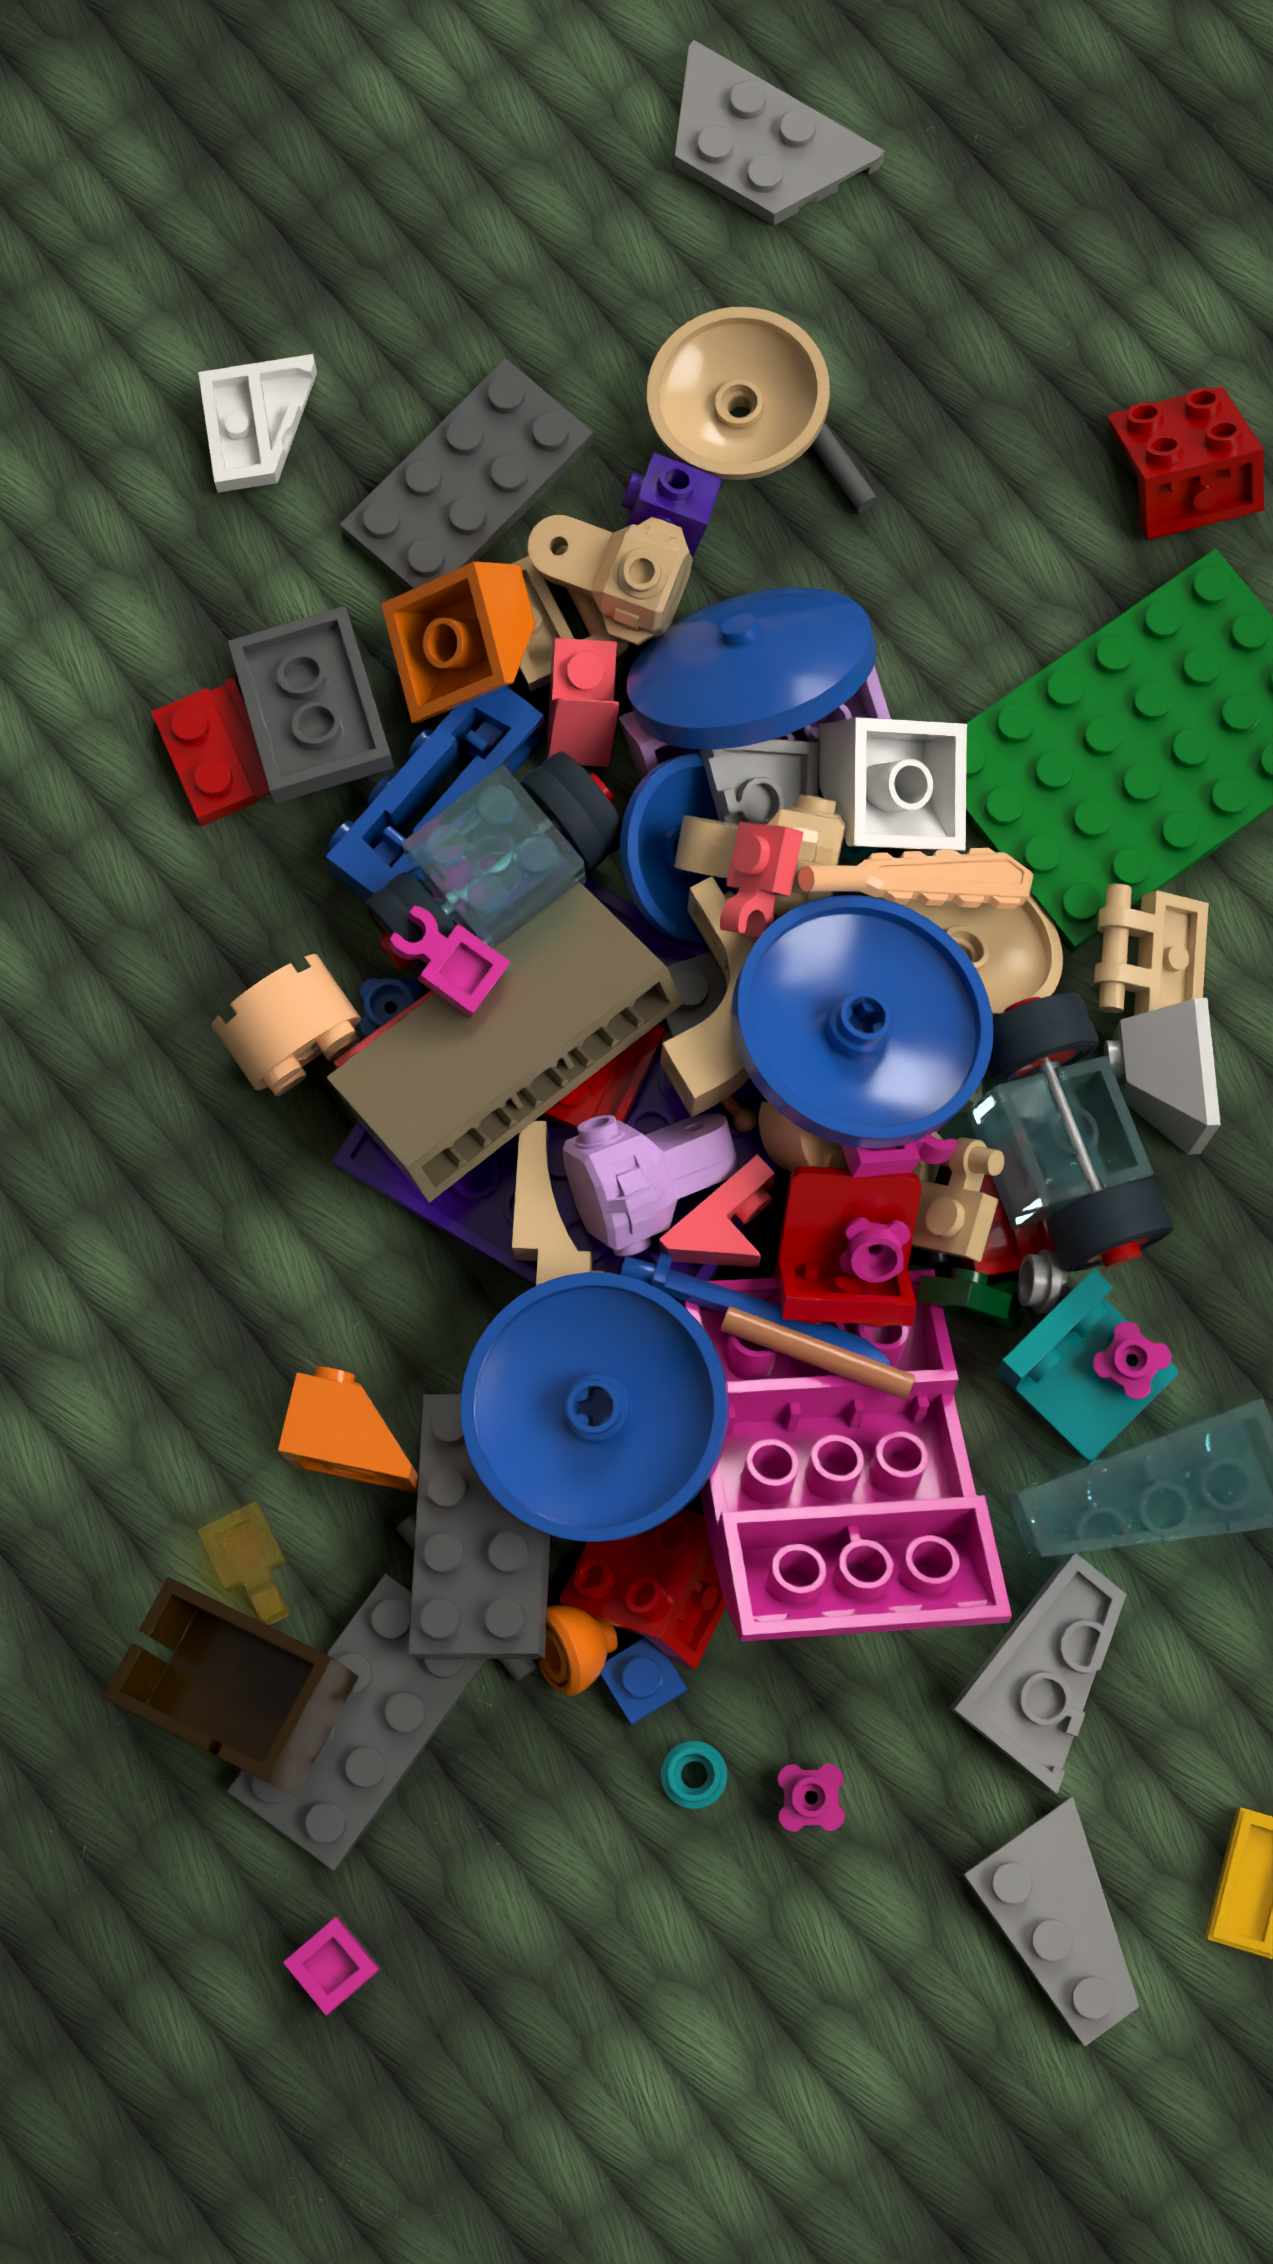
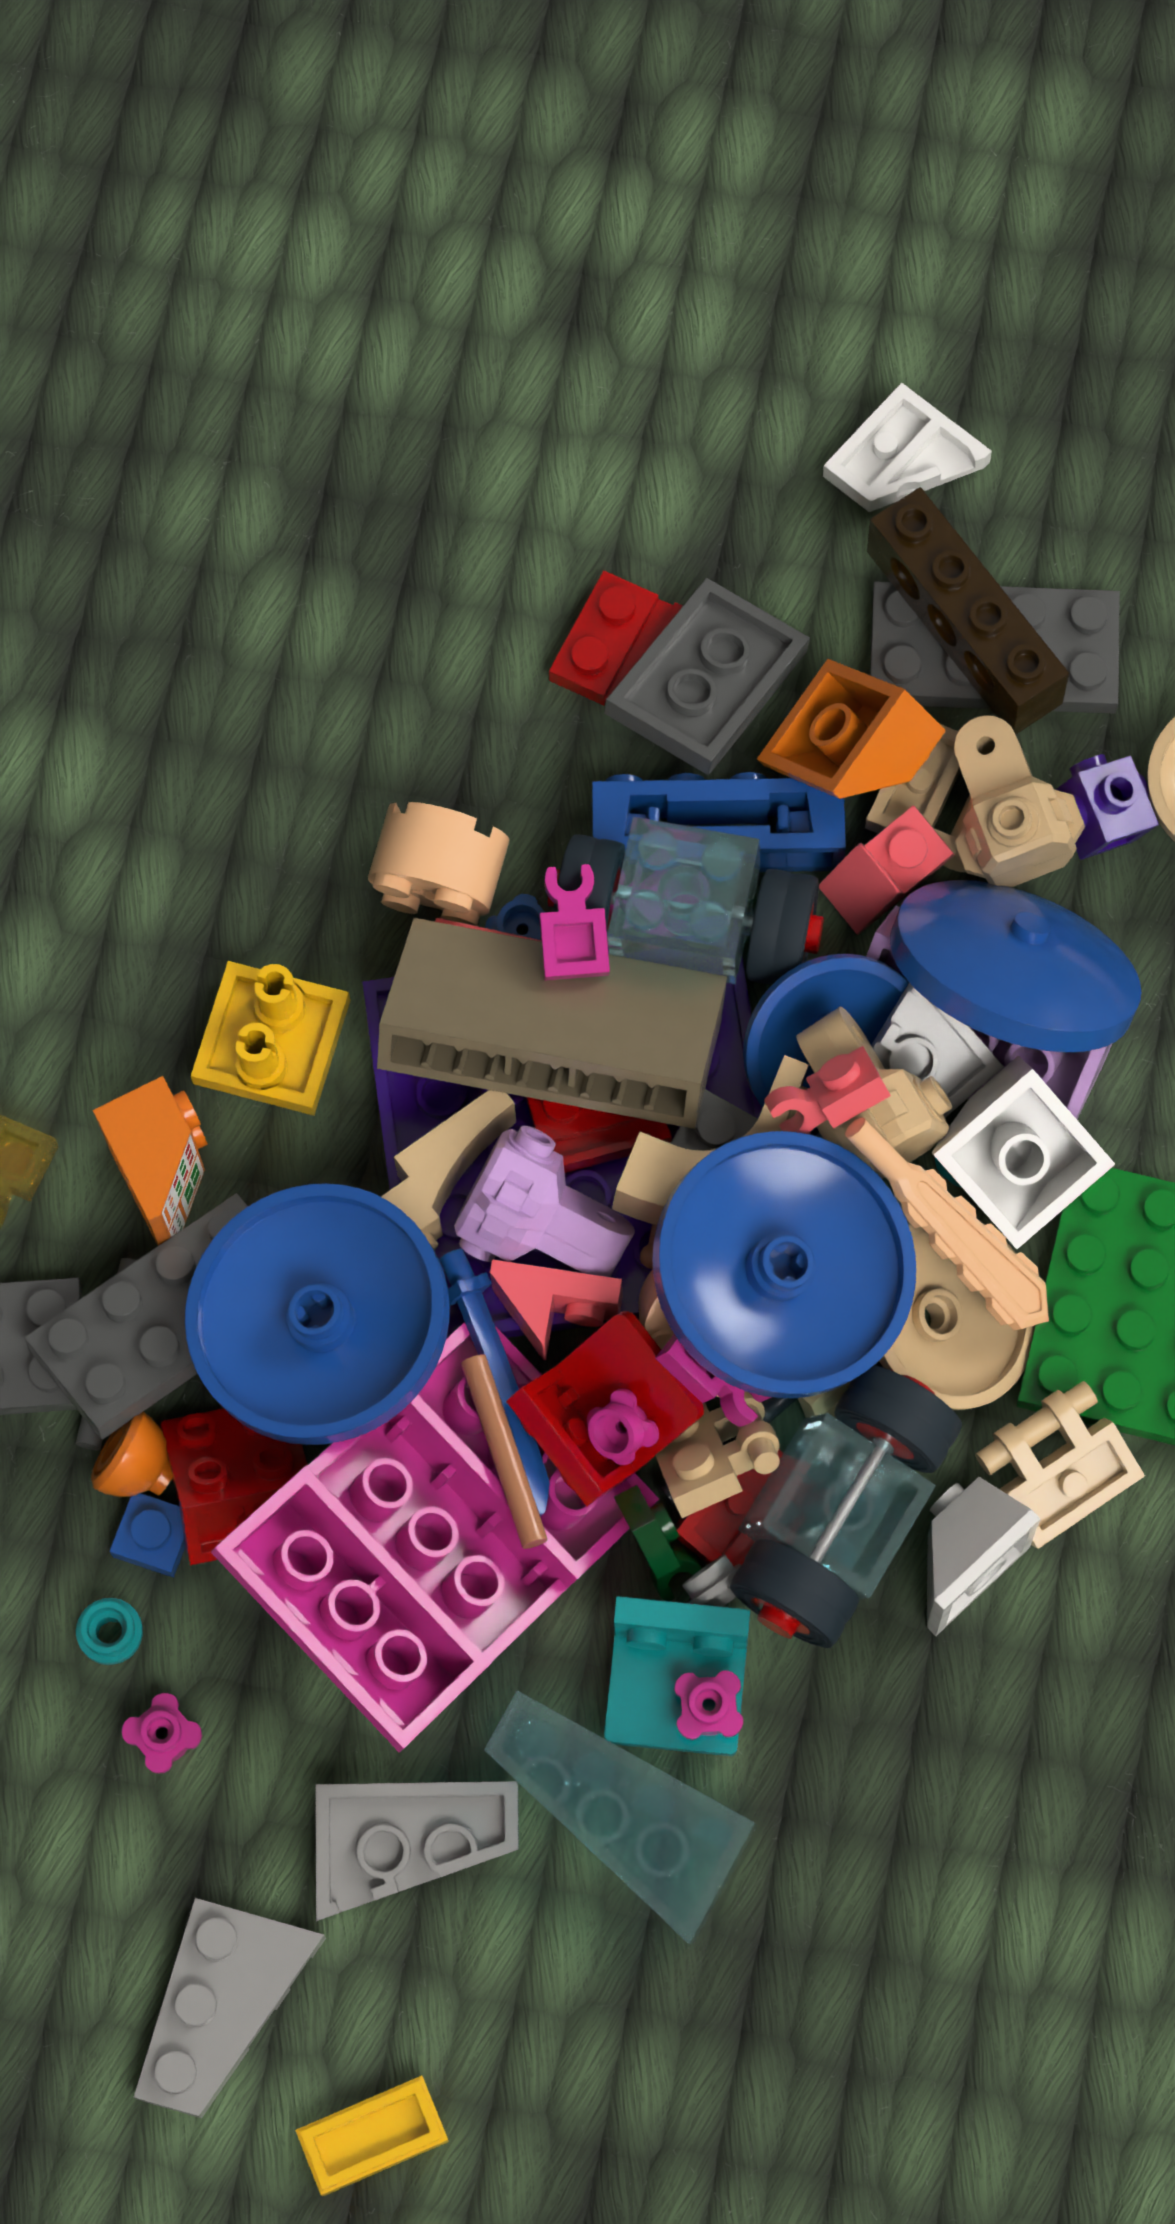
camera: 50 degrees right, 5 degrees down
none -> yellow plate [191,961,351,1116]
none -> dark brown brick [867,487,1070,735]

